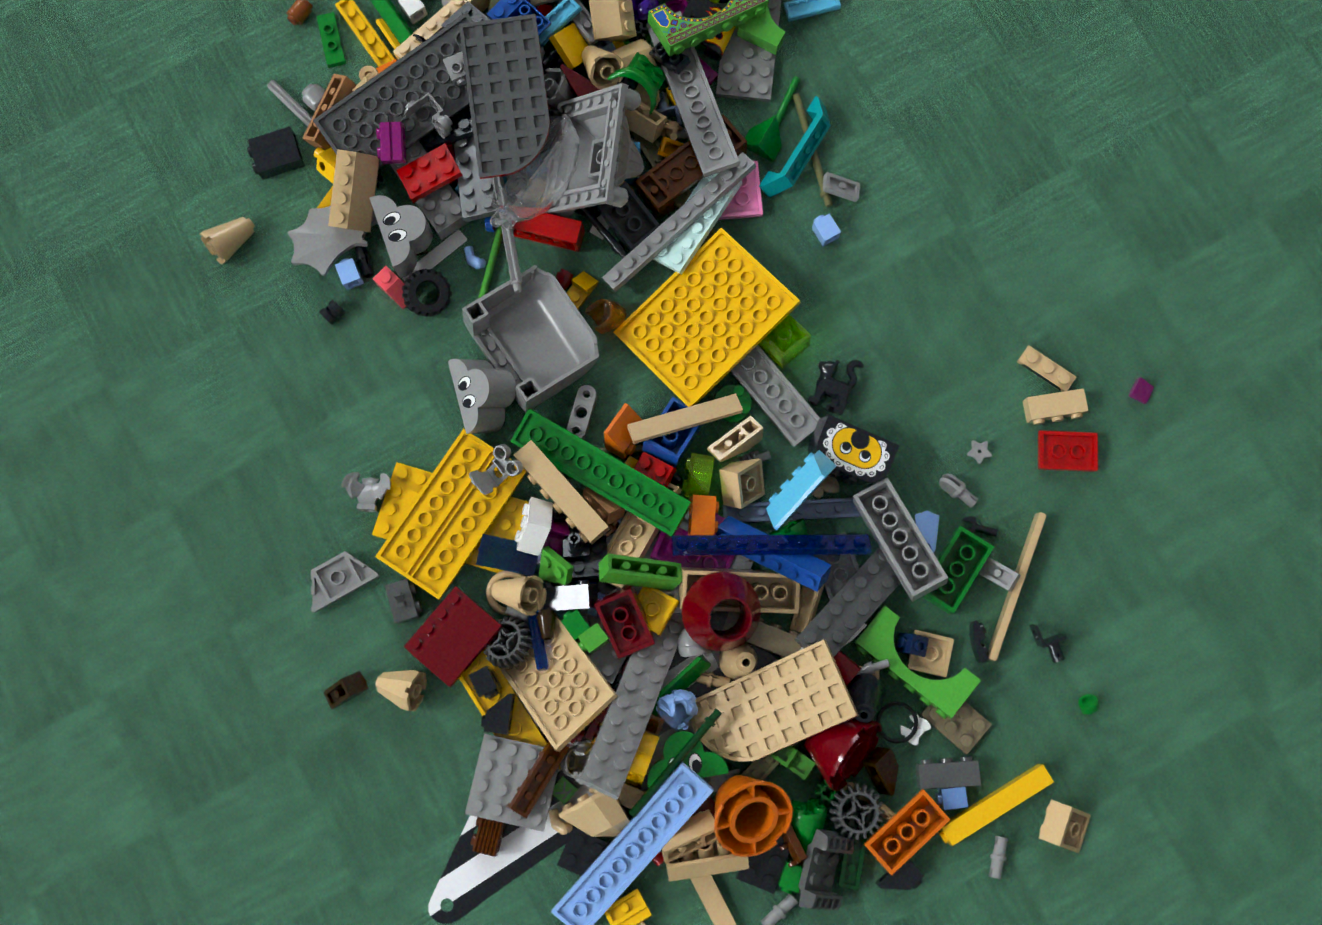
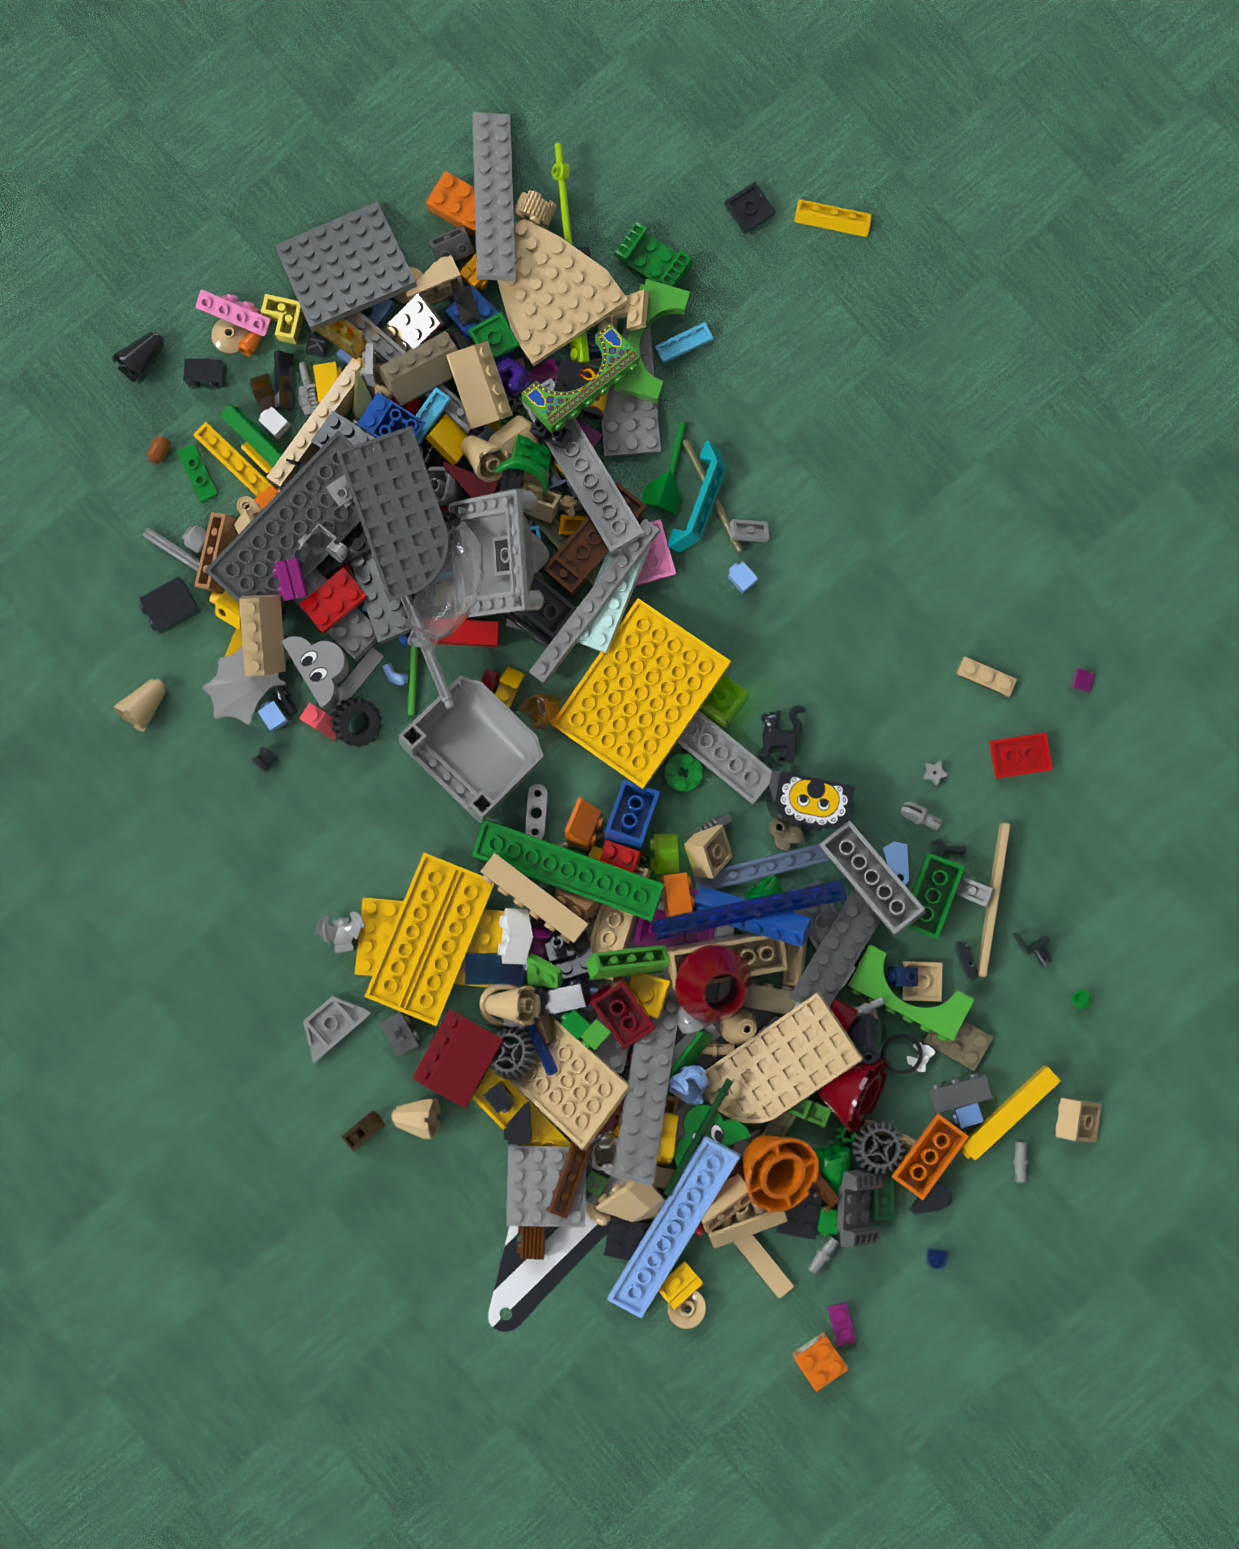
camera: 15 degrees left, 5 degrees up
light grey brick [448,359,516,434] -> none
light grey piece [469,444,523,495] -> none
tan tile [627,394,743,444] -> none
tan slope [707,415,764,462] -> none
medium azure slope [766,450,837,531] -> none
dark brown slope [862,747,899,796] -> none
tan brick [1022,389,1088,425] -> none

